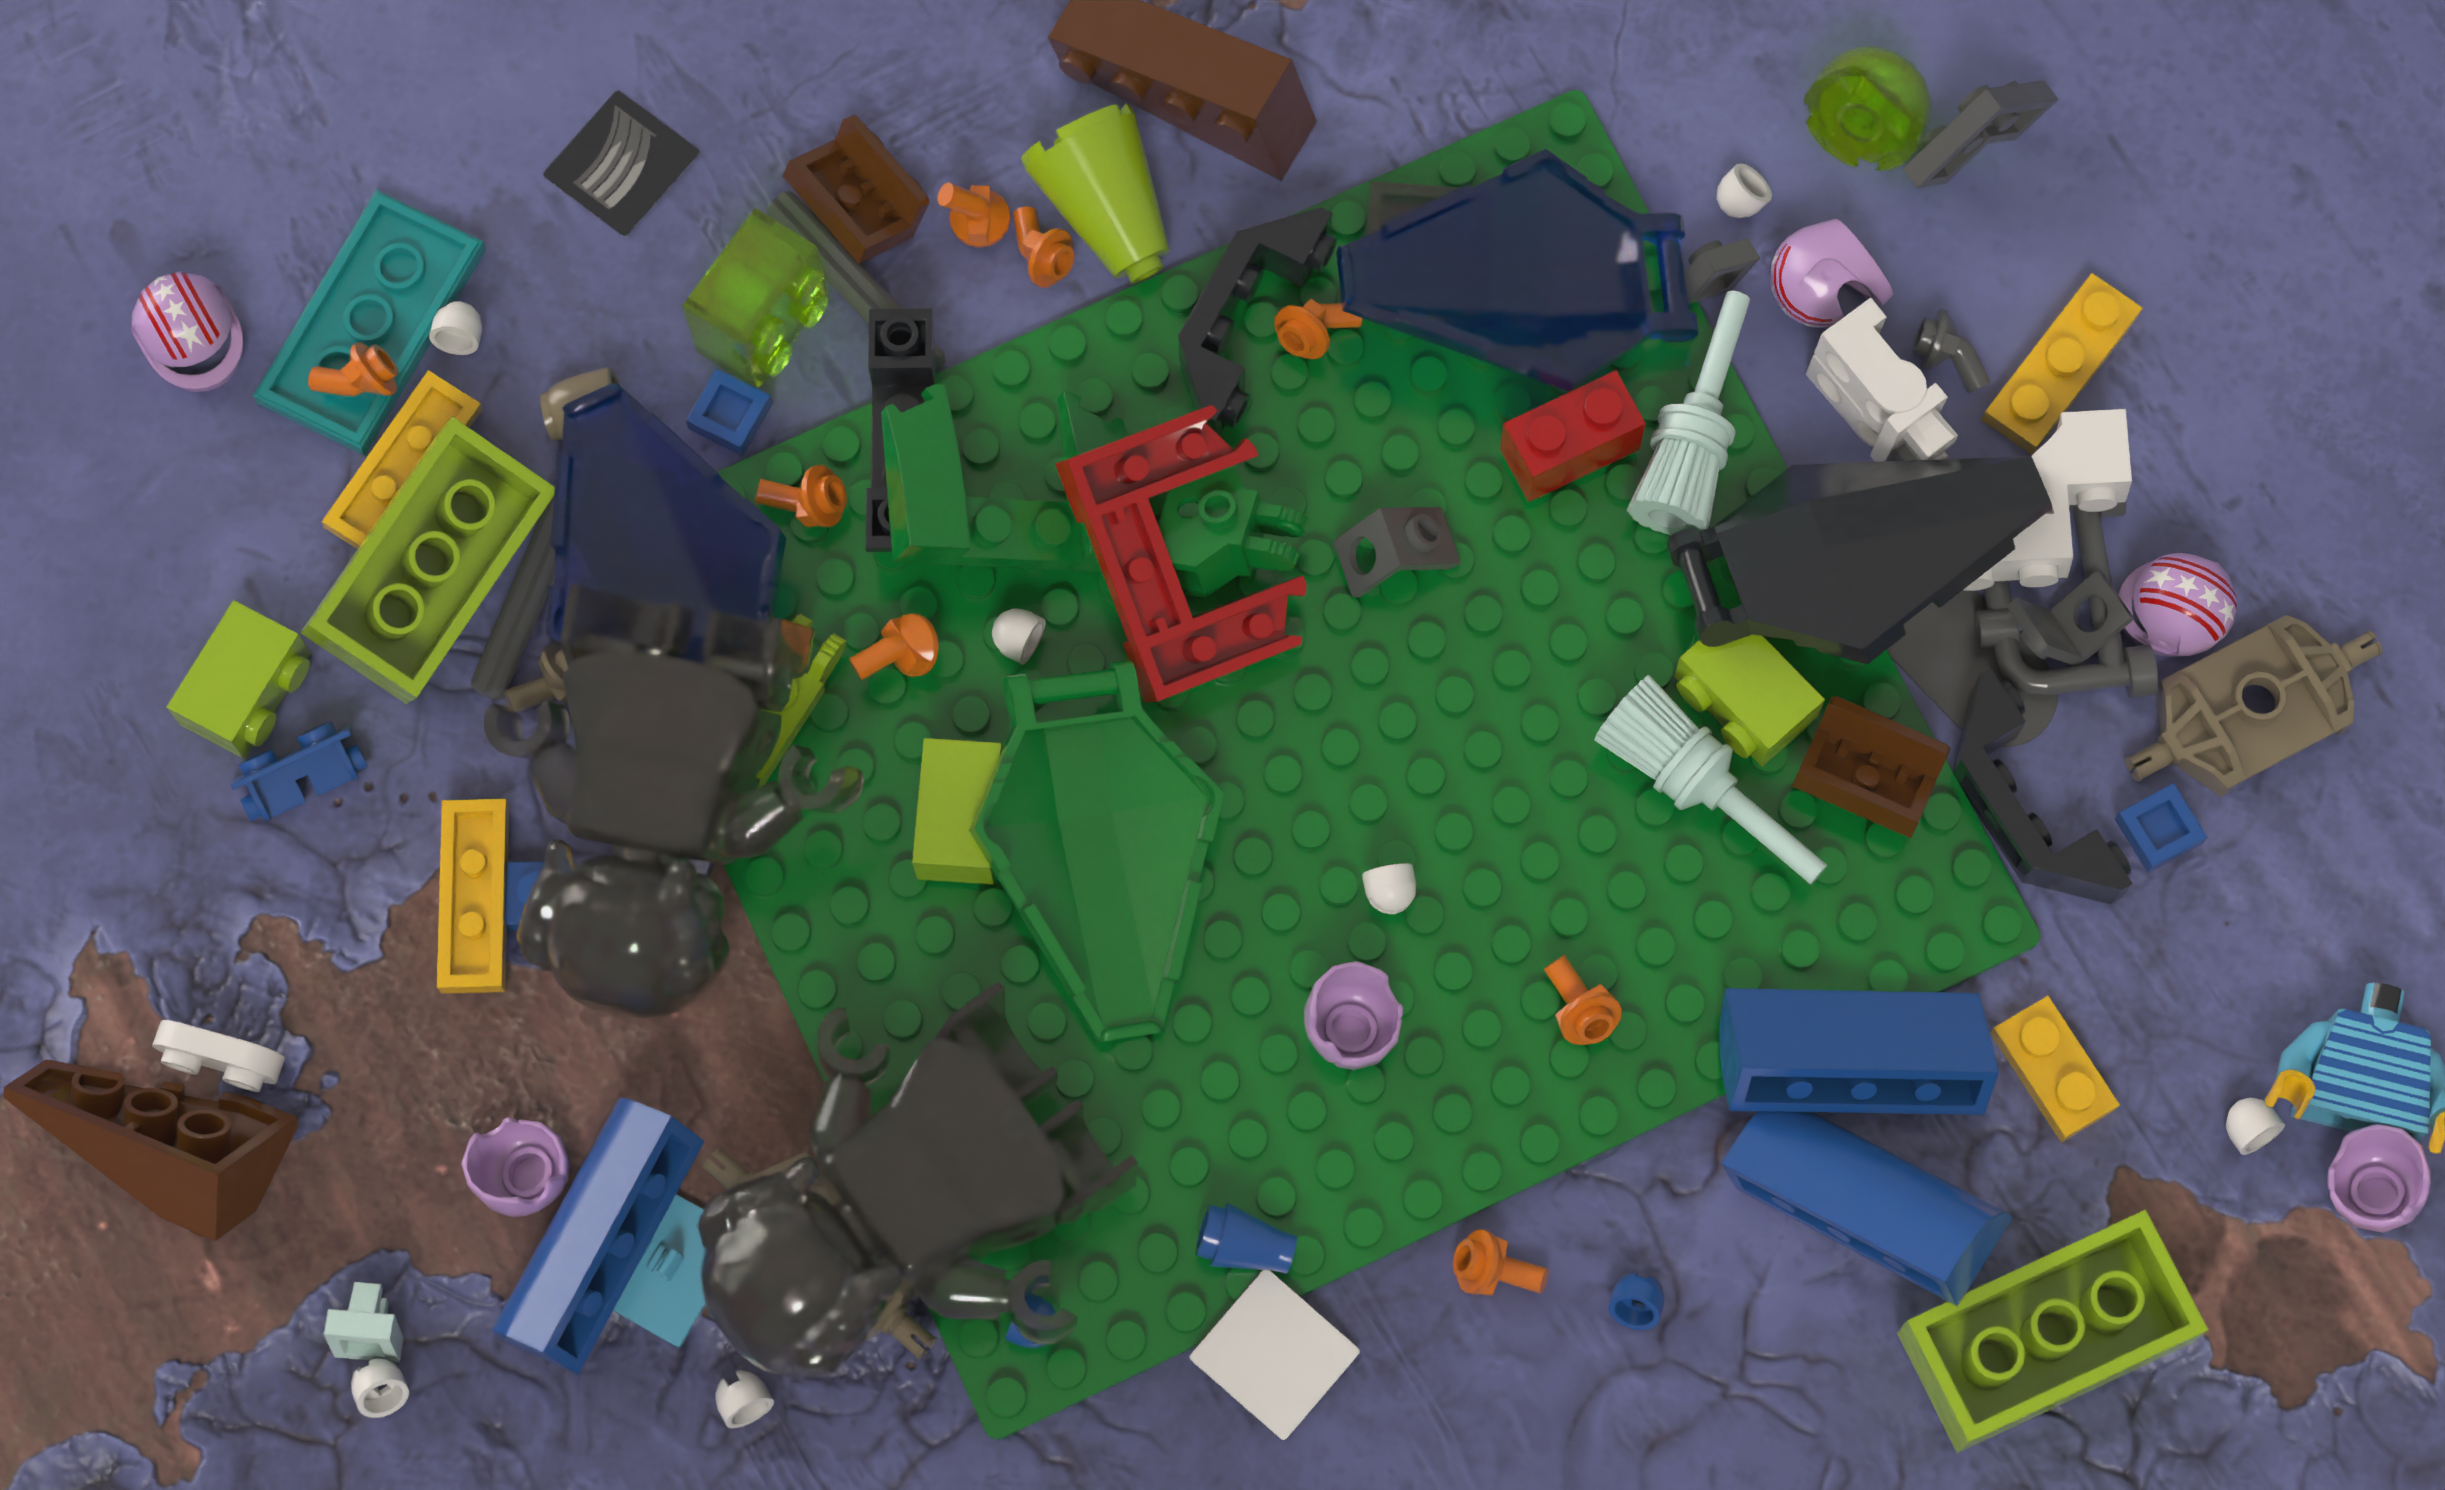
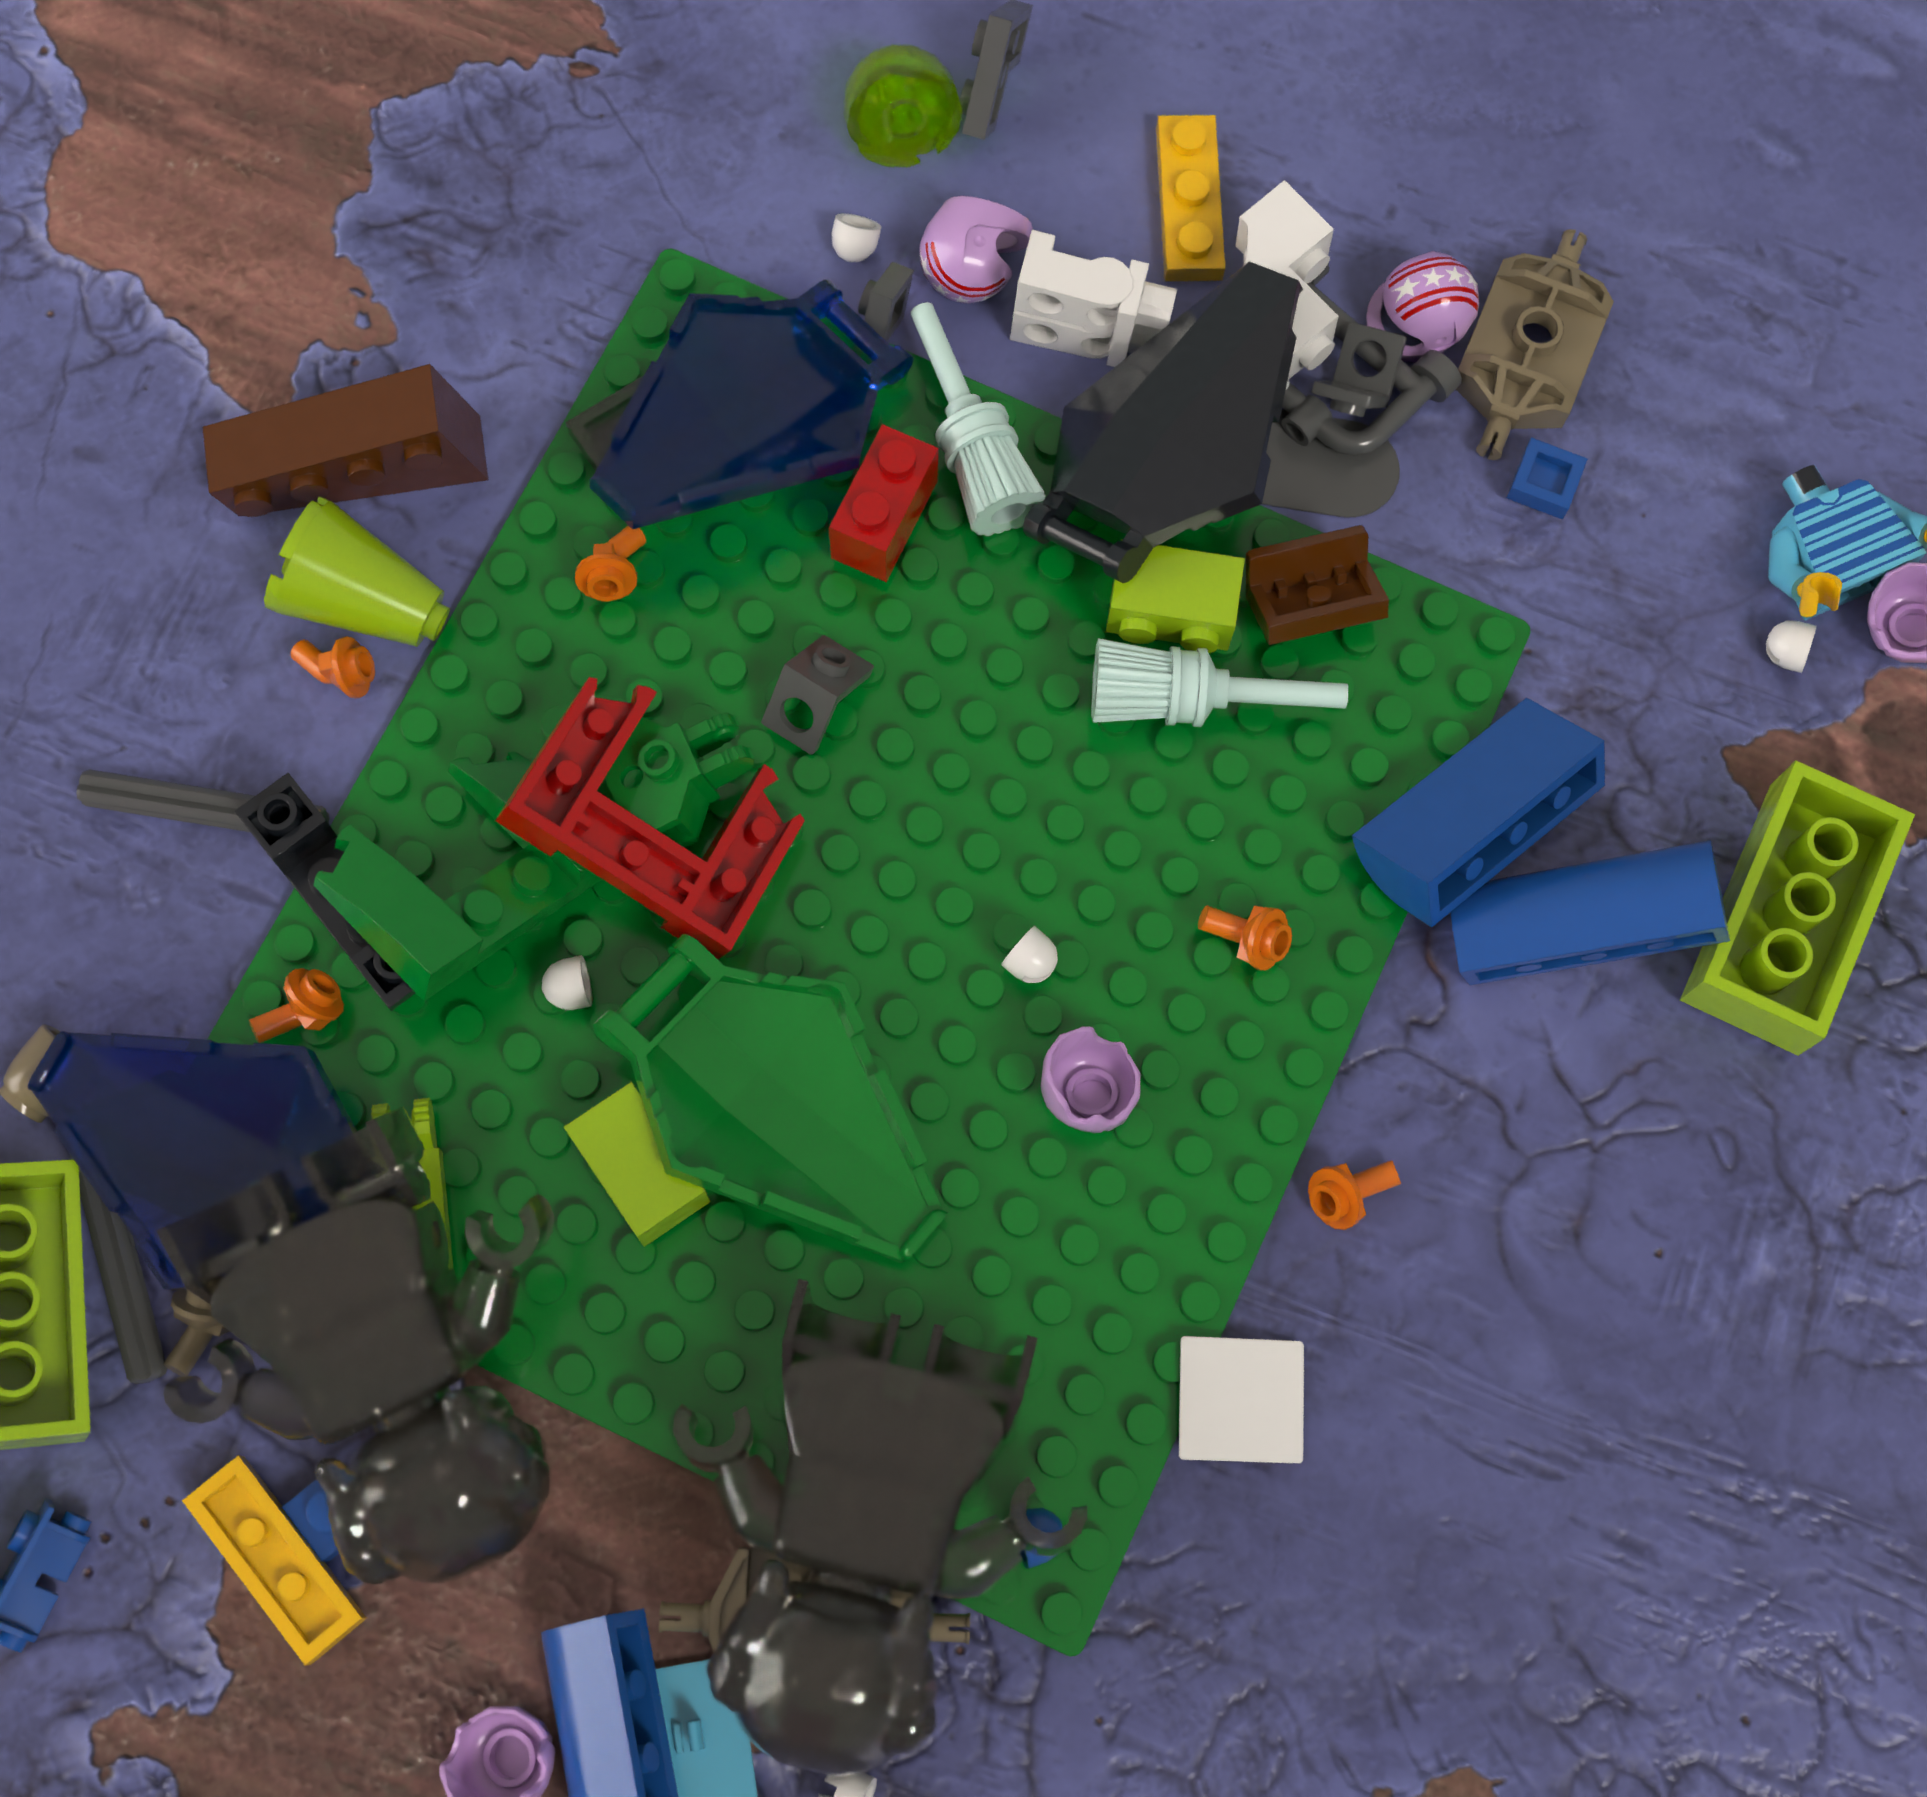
camera: 45 degrees left, 0 degrees up
clear neon green brick [682,208,829,389] -> none
blue plate [686,369,773,456] -> none
reddish brown bracket [783,114,929,264] -> none
orange plate [849,613,939,681] -> none
orange plate [937,182,1011,248] -> none
black slope [1178,207,1337,436] -> none
blue cone [1195,1202,1297,1274] -> none
blue hinge [1608,1272,1665,1330] -> none
dark grey plate [1913,309,1990,393] -> none
black slope [1953,668,2132,904] -> none
yellow plate [1990,996,2120,1143] -> none

